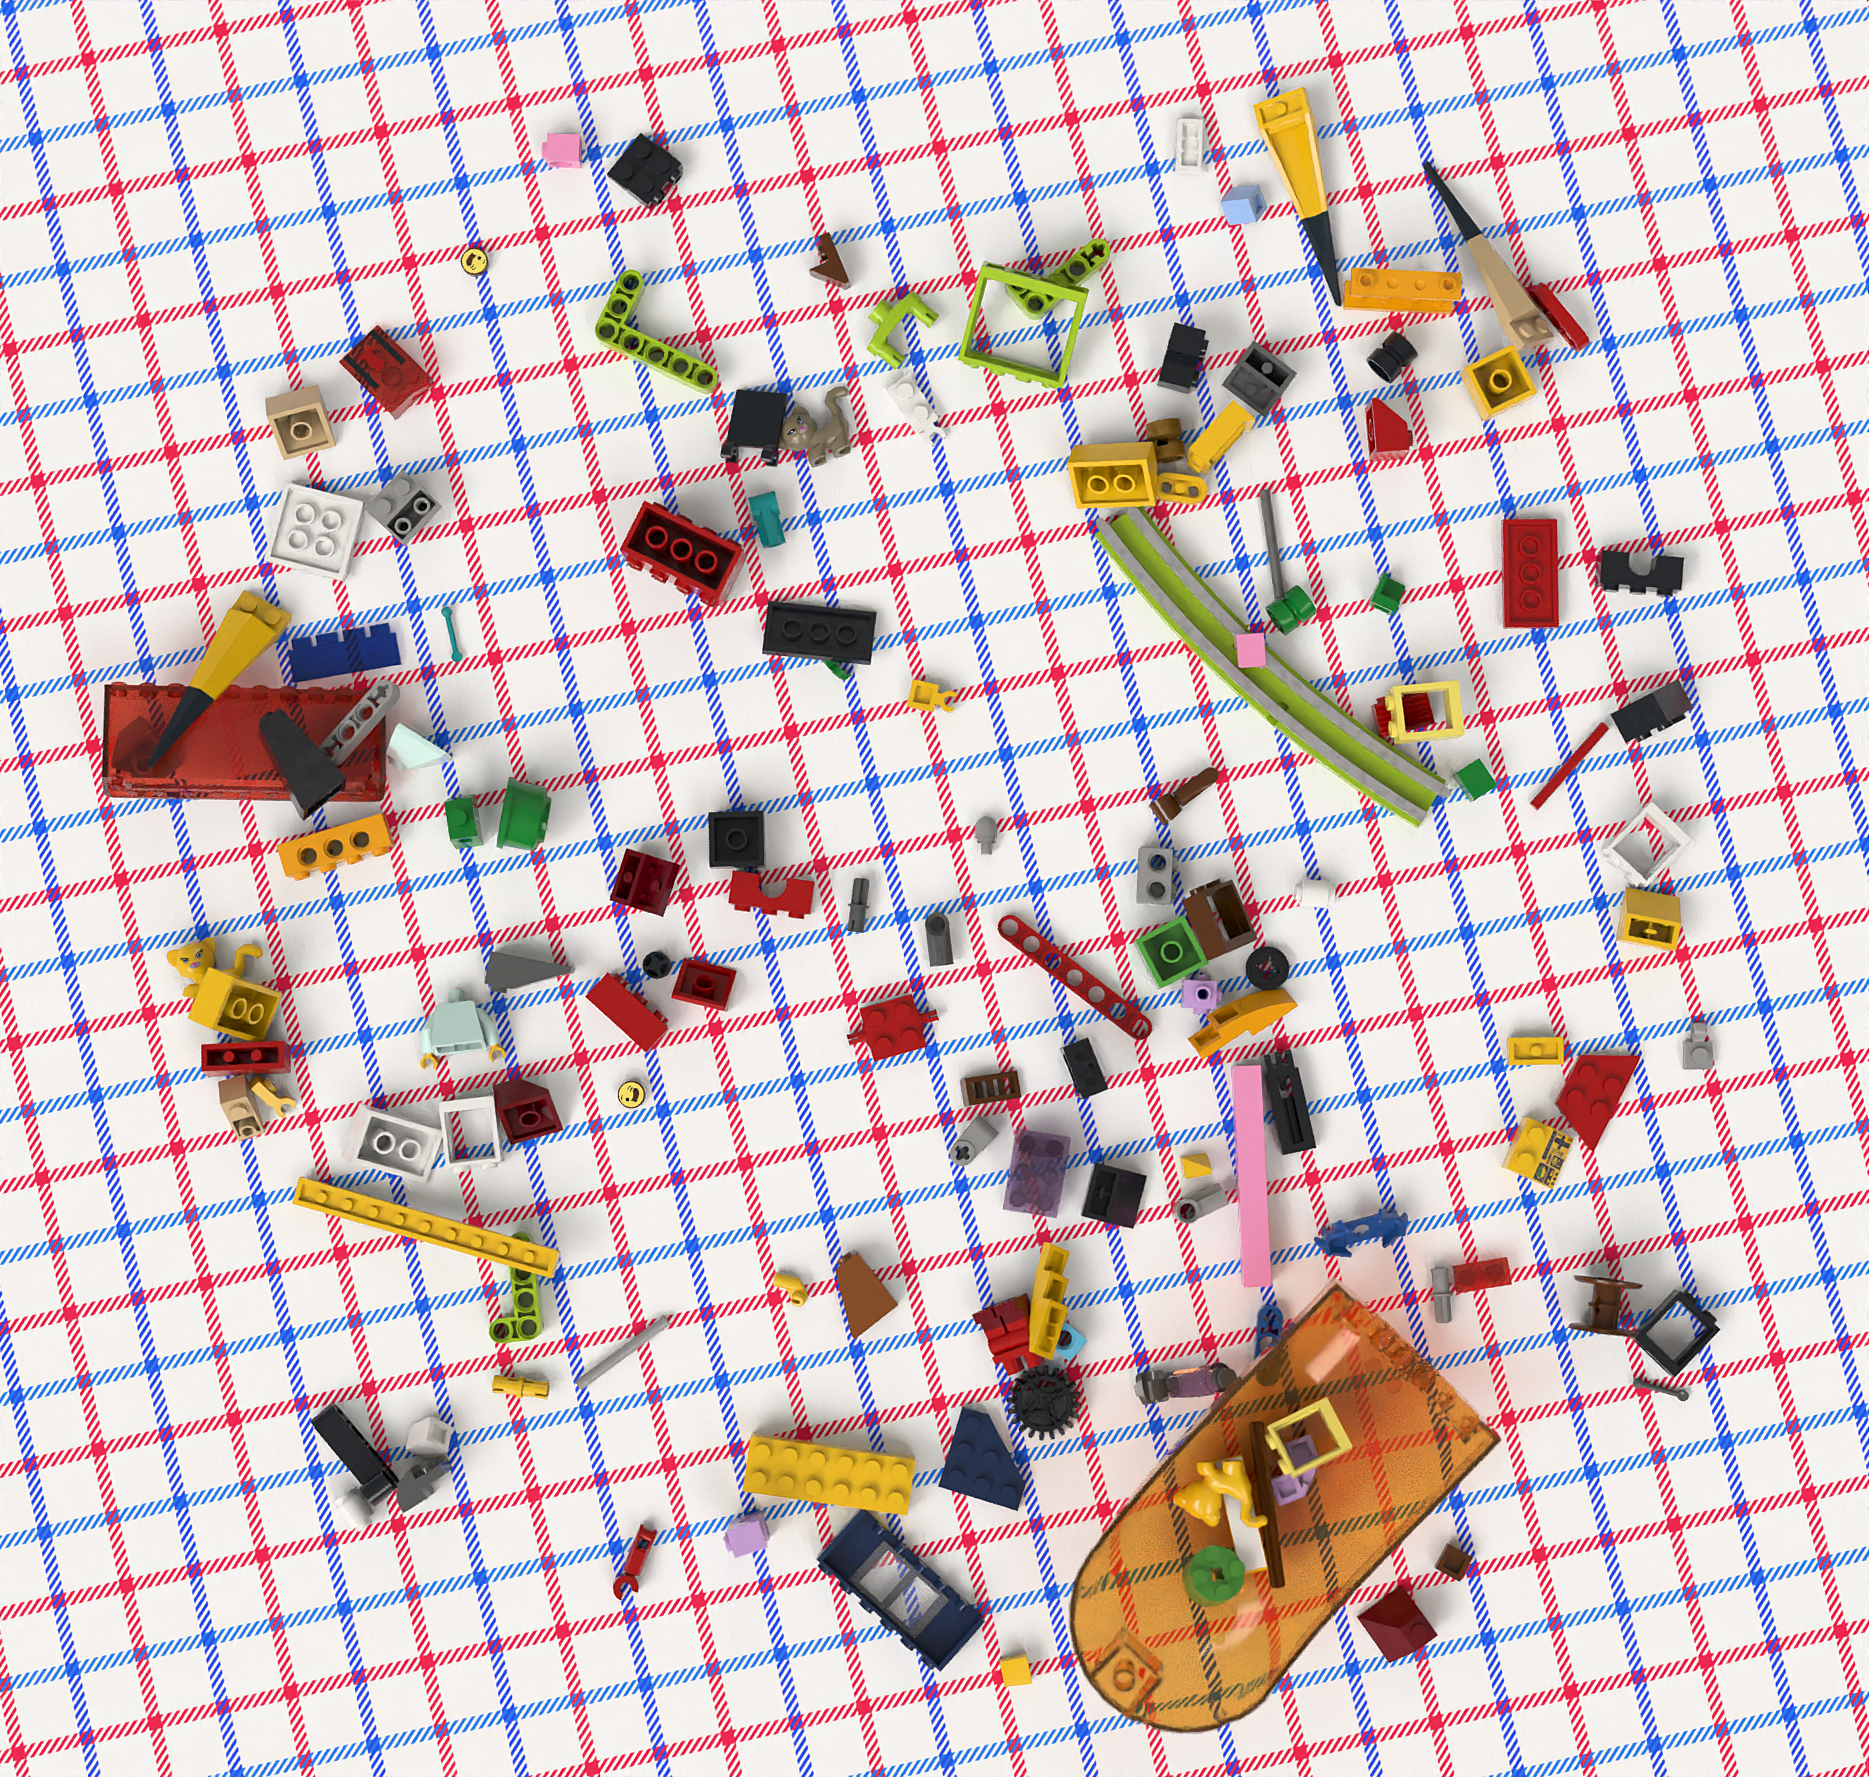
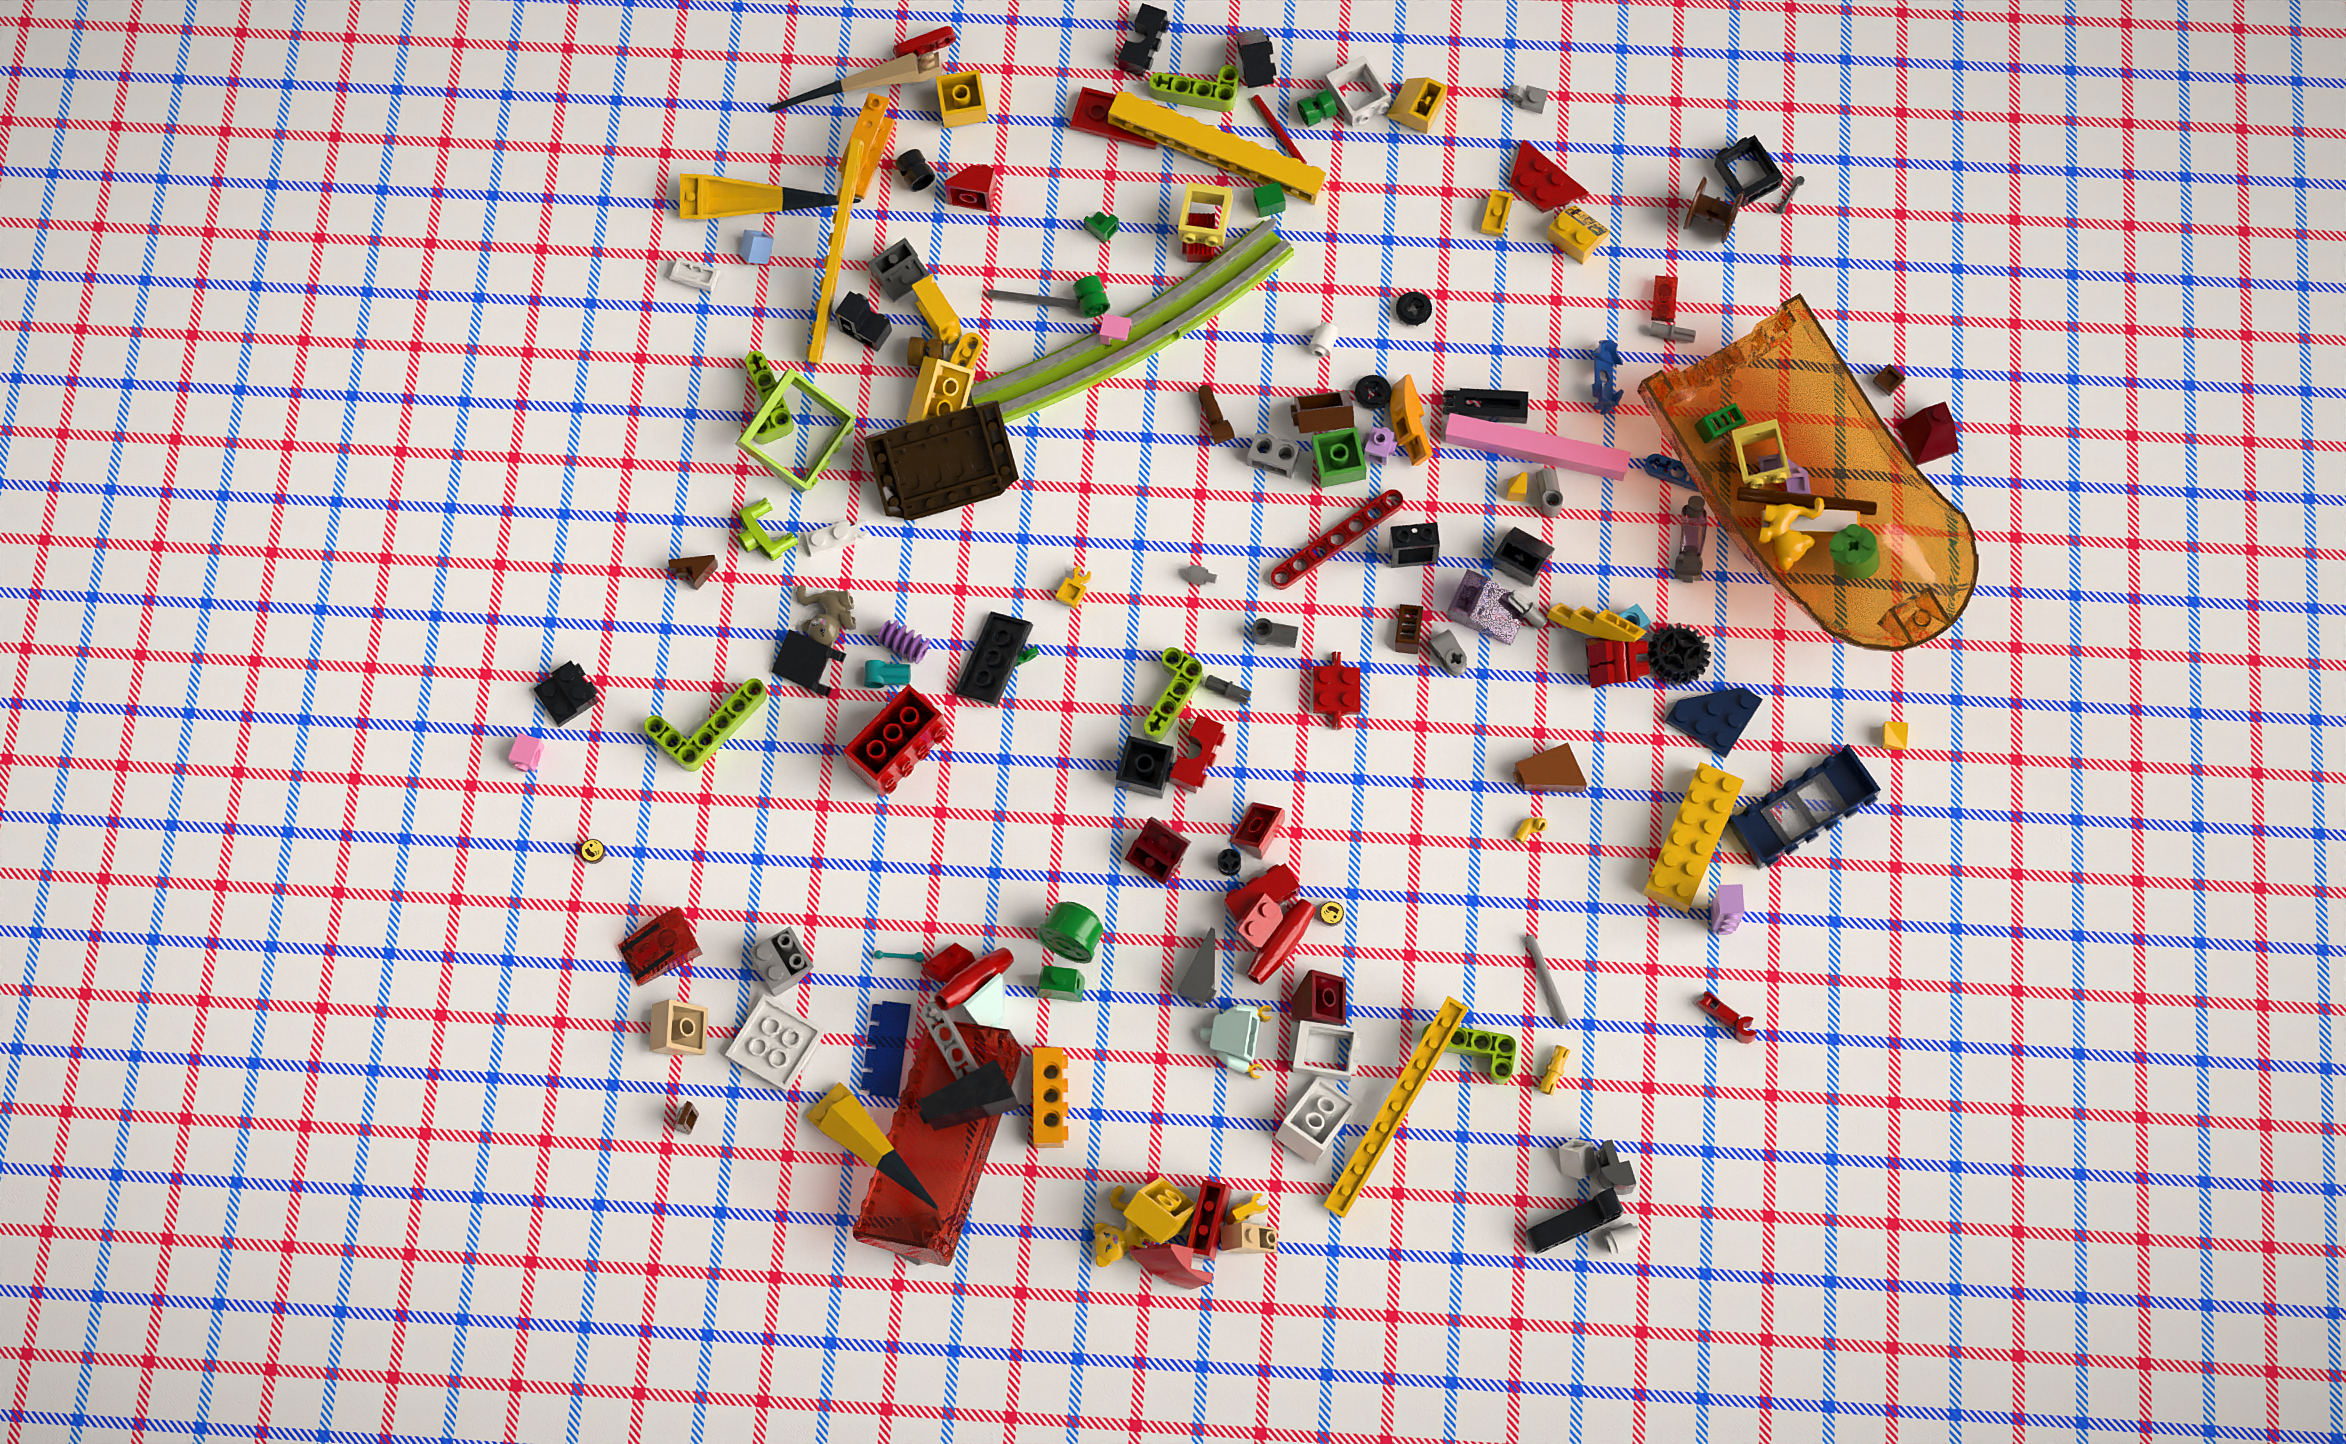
camera: 65 degrees left, 15 degrees down
none -> reddish brown slope [673,1101,699,1135]
none -> yellow plate [806,138,864,365]
none -> dark brown slope [864,400,1019,521]
none -> medium lavender piece [877,620,930,664]
none -> red plate [922,942,1014,1011]
none -> yellow brick [1108,90,1326,205]
none -> red slope [1129,1243,1213,1290]
none -> lime beam [1144,647,1203,743]
none -> lime beam [1149,65,1239,112]
none -> plate [1233,893,1316,985]
none -> green wheel [1297,88,1338,128]
none -> black gear [1396,292,1432,327]
none -> light grey axle [1507,590,1548,630]
none -> green slope [1694,403,1747,444]

